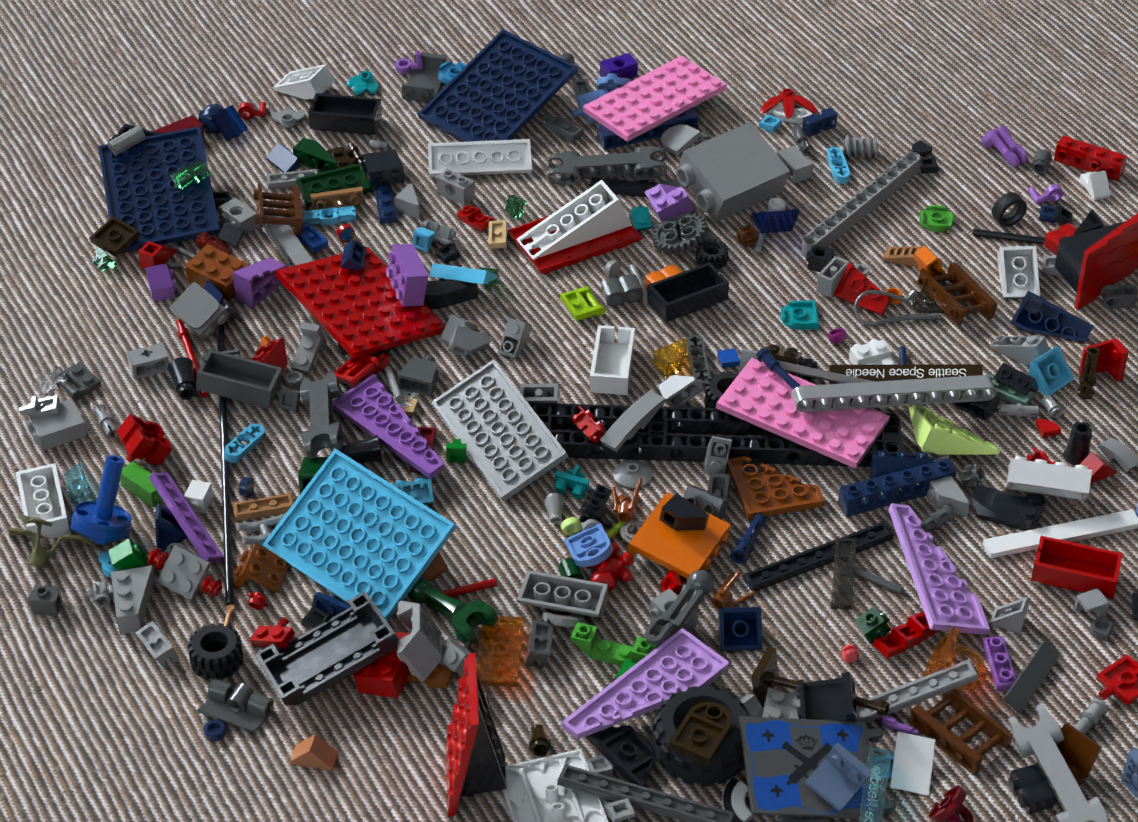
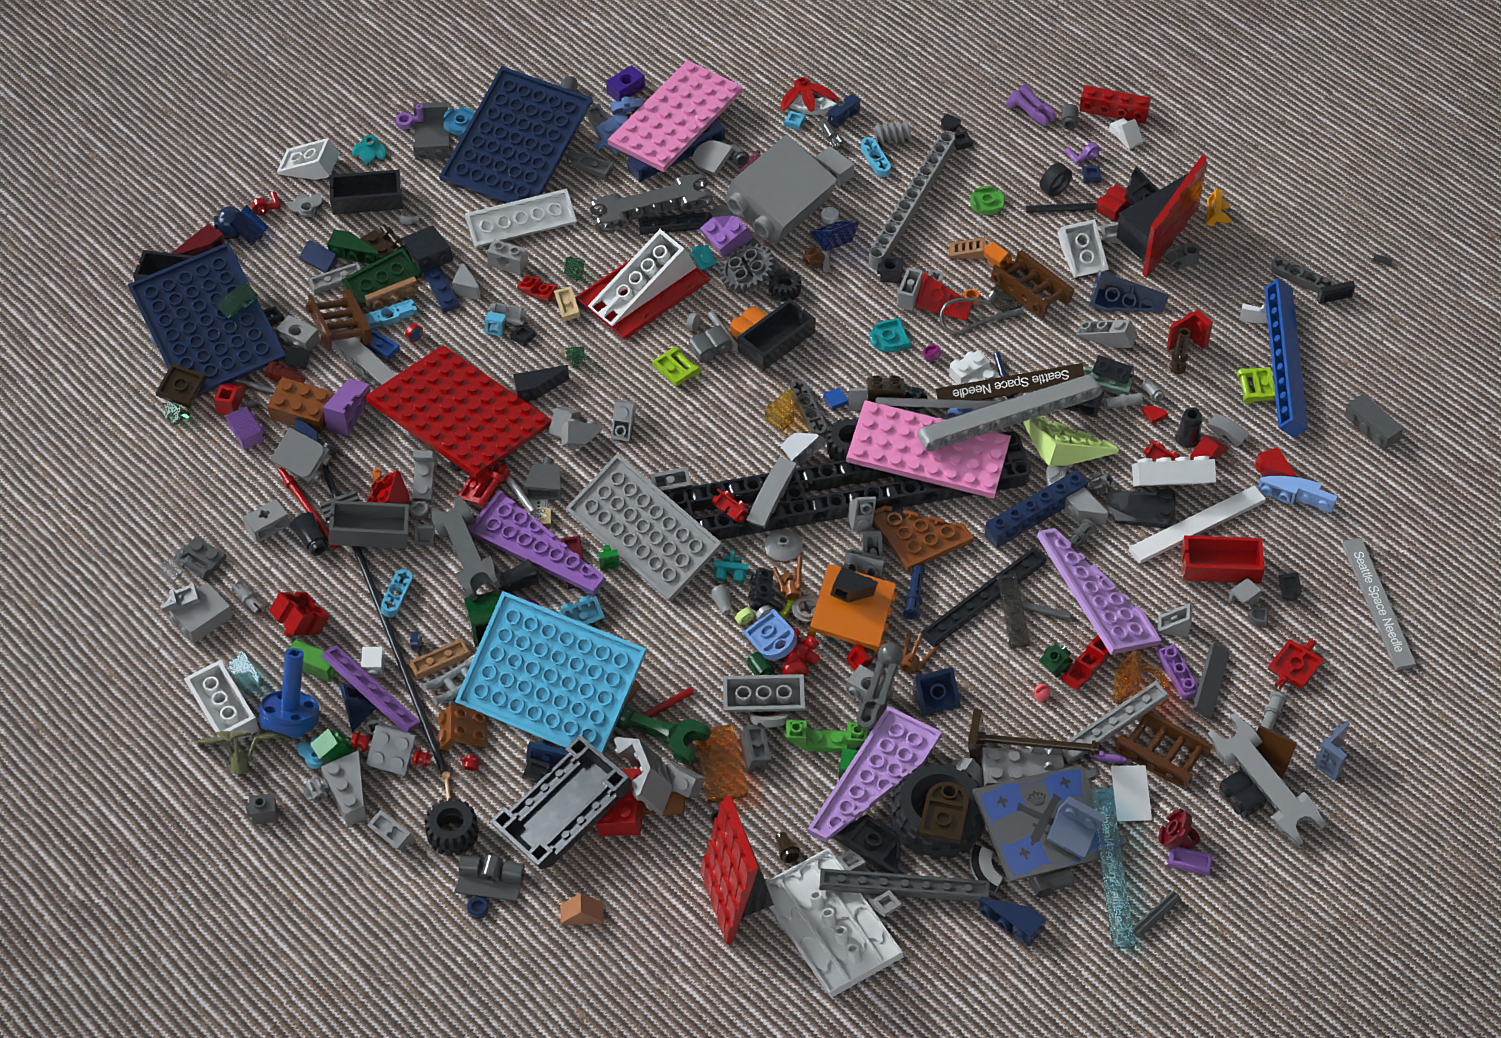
camera: 15 degrees left, 10 degrees up
light grey axle [108,126,146,156] -> none
red plate [249,617,295,648] -> none
dark blue slope [340,239,366,271] -> none
medium lavender brick [386,244,428,307] -> none
medium azure slope [430,263,498,284] -> none
white piece [590,325,635,395] -> none
dark blue pin [757,348,800,389] -> none
black panel [796,672,858,721] -> none
dark blue slope [870,451,934,478] -> none
medium azure slope [1028,346,1075,396] -> none
black tile [1053,205,1073,225] -> none

